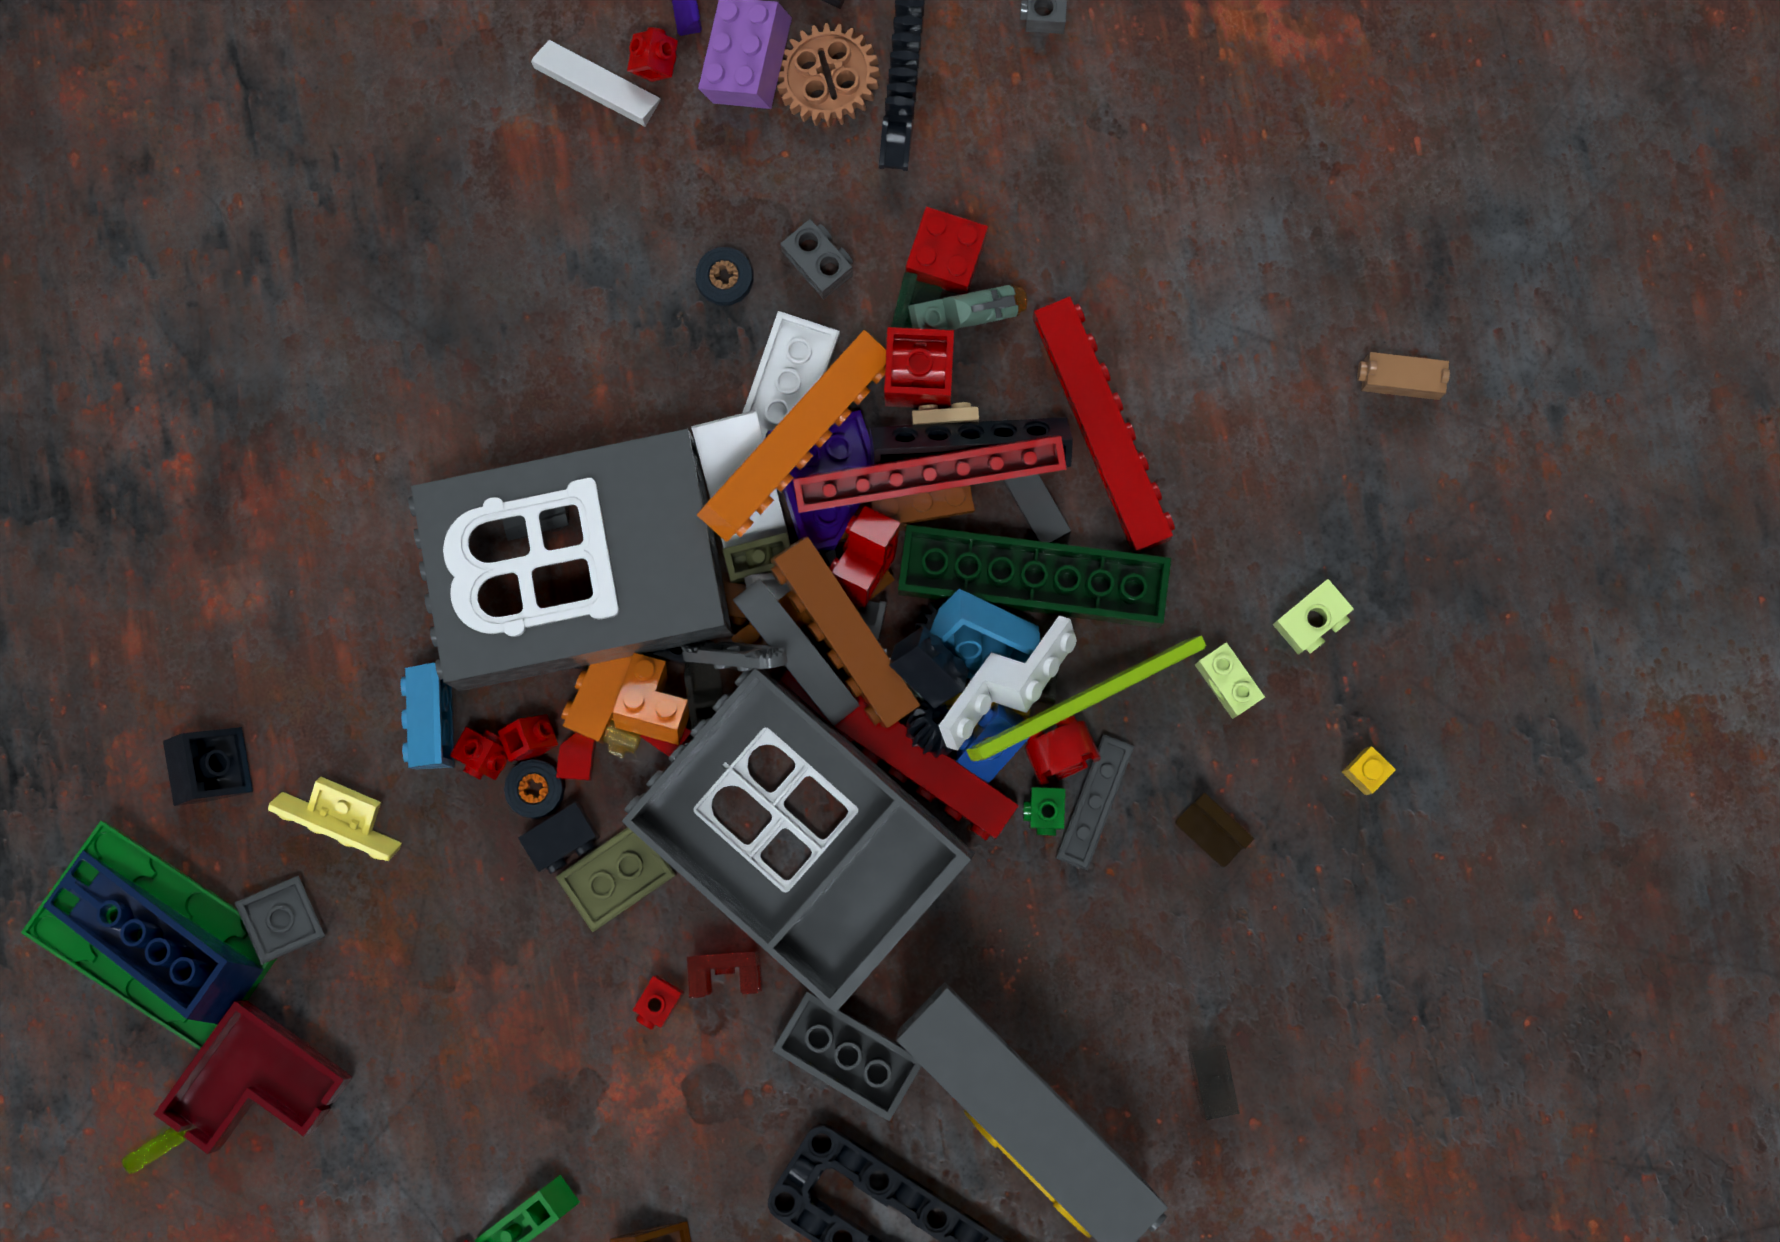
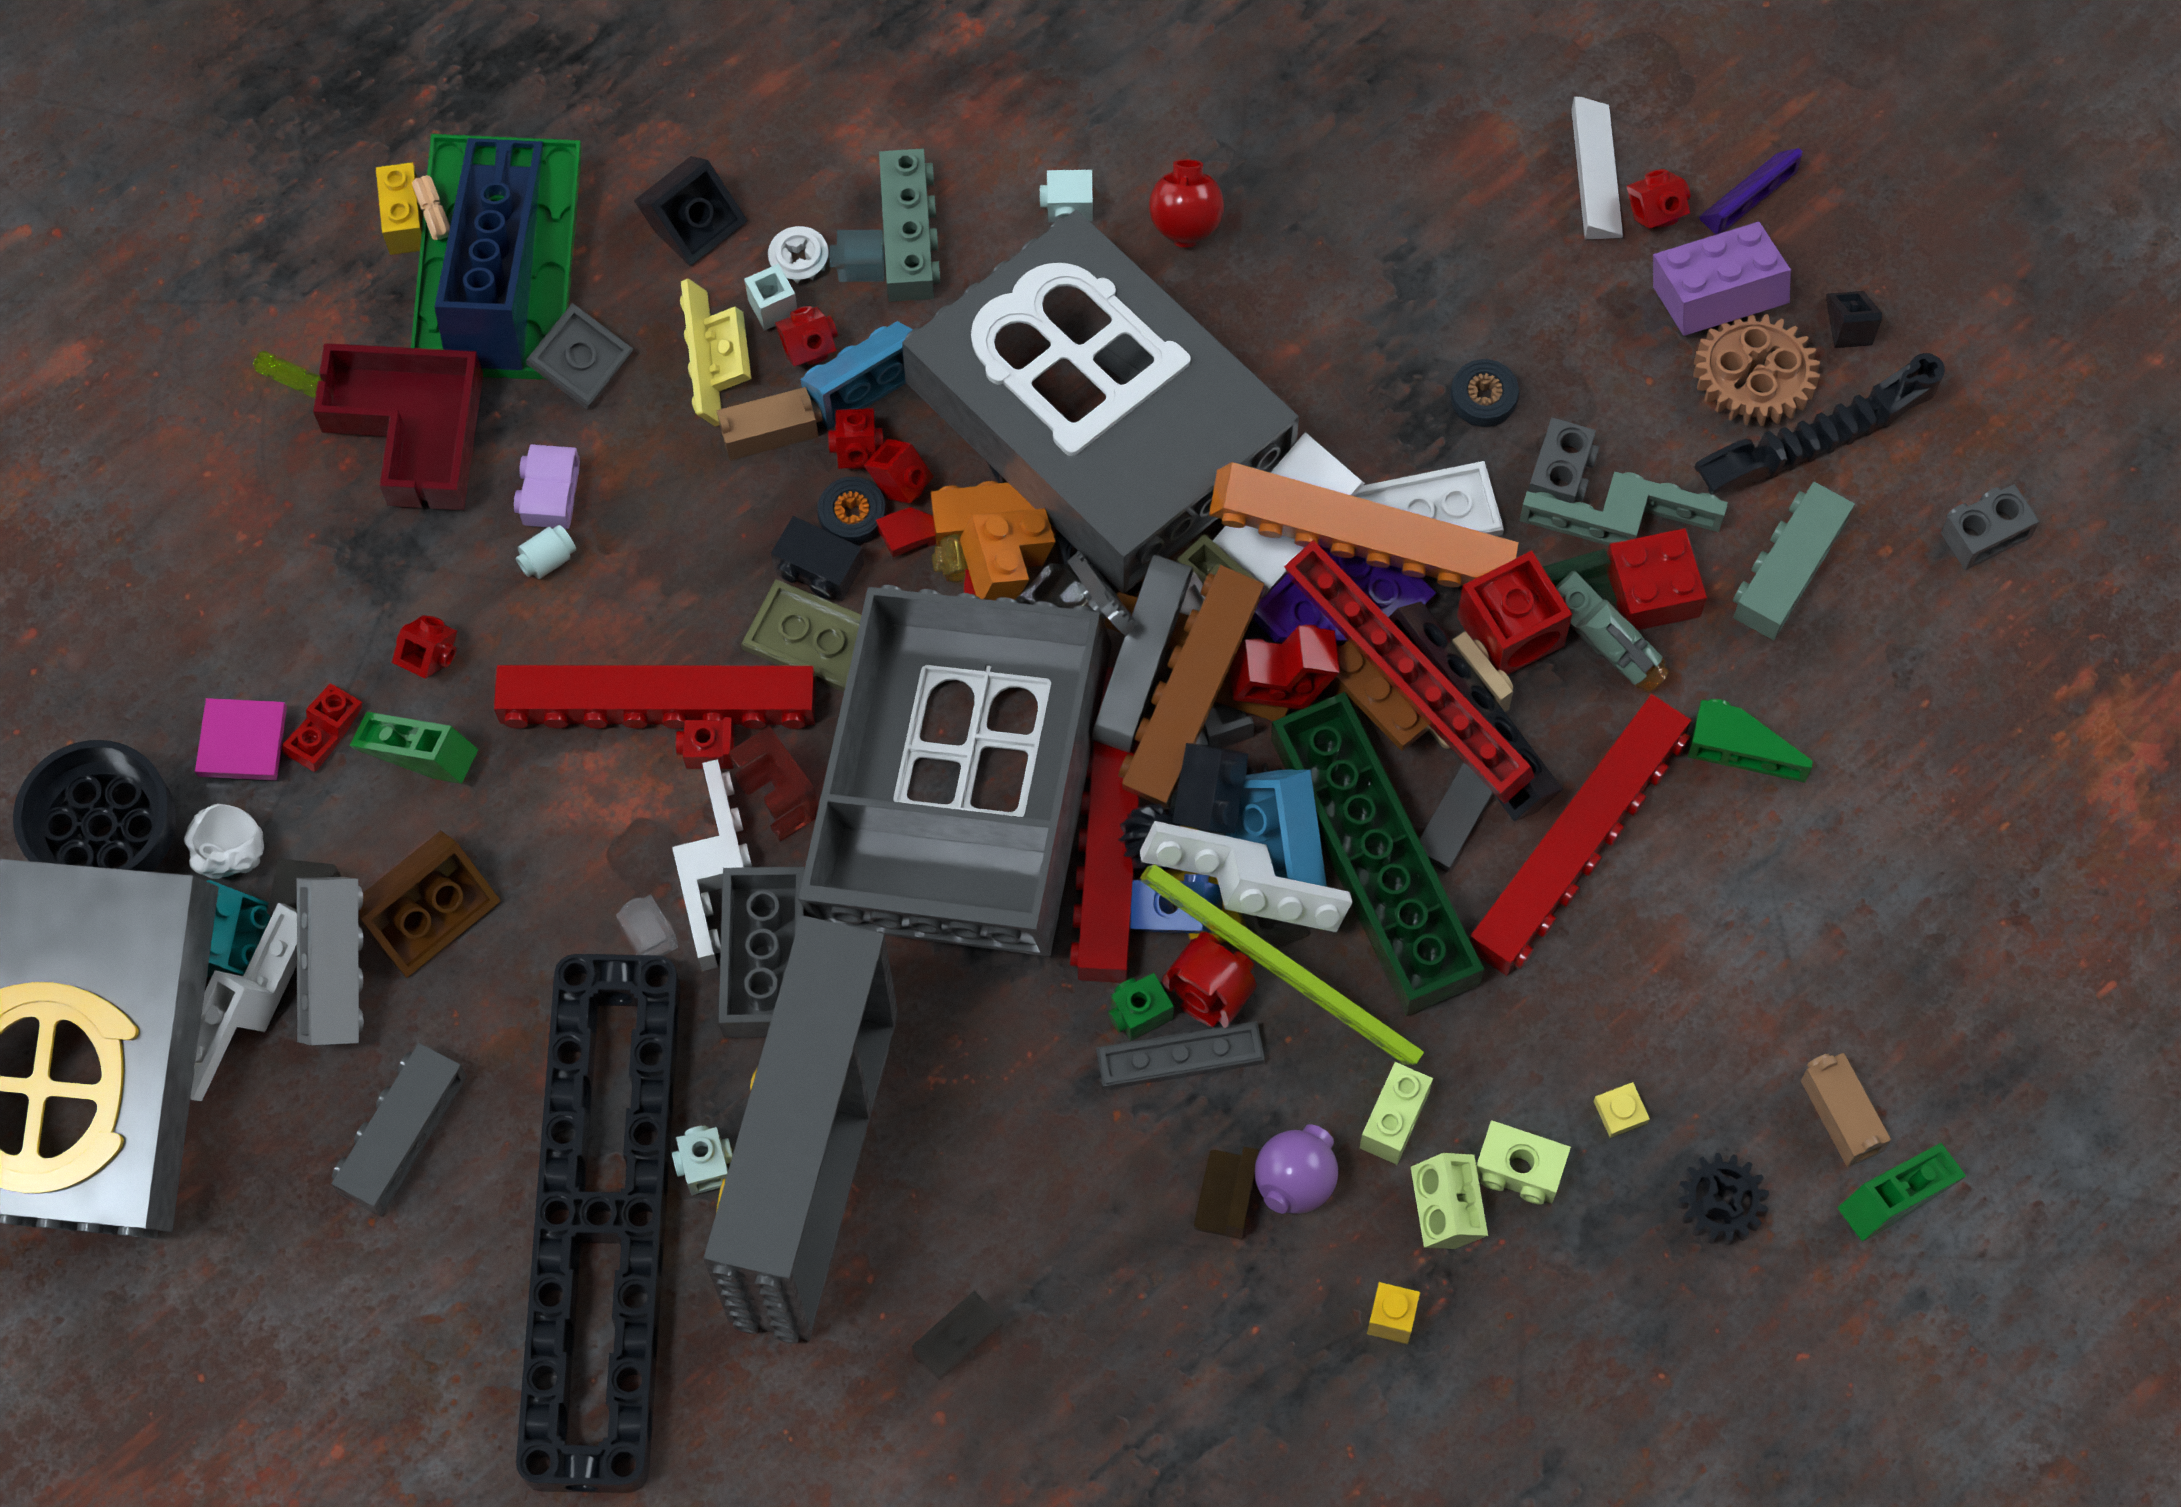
camera: 55 degrees right, 15 degrees down
none -> yellow brick [376,162,423,255]
none -> red brick [391,615,457,679]
none -> light nougat piece [412,175,450,240]
none -> red brick [494,665,816,729]
none -> lavender brick [514,444,580,529]
none -> light aqua brick [516,525,576,579]
none -> clear brick [615,894,679,956]
none -> white bracket [672,759,752,971]
none -> light aqua brick [672,1126,733,1195]
none -> medium nougat brick [717,387,823,461]
none -> light aqua brick [744,264,797,331]
none -> white gear [768,226,829,284]
none -> red brick [775,306,838,367]
none -> clear light blue brick [830,230,885,282]
none -> sand green brick [879,148,941,302]
none -> light aqua brick [1040,170,1093,222]
none -> red brick [1149,159,1224,247]
none -> medium lavender brick [1255,1124,1338,1214]
none -> yellowish green brick [1411,1153,1488,1249]
none -> sand green bracket [1519,471,1728,546]
none -> light yellow plate [1594,1082,1650,1138]
none -> black gear [1676,1153,1769,1245]
none -> green slope [1688,699,1813,783]
none -> sand green brick [1732,482,1855,640]
none -> green slope [1837,1143,1966,1242]

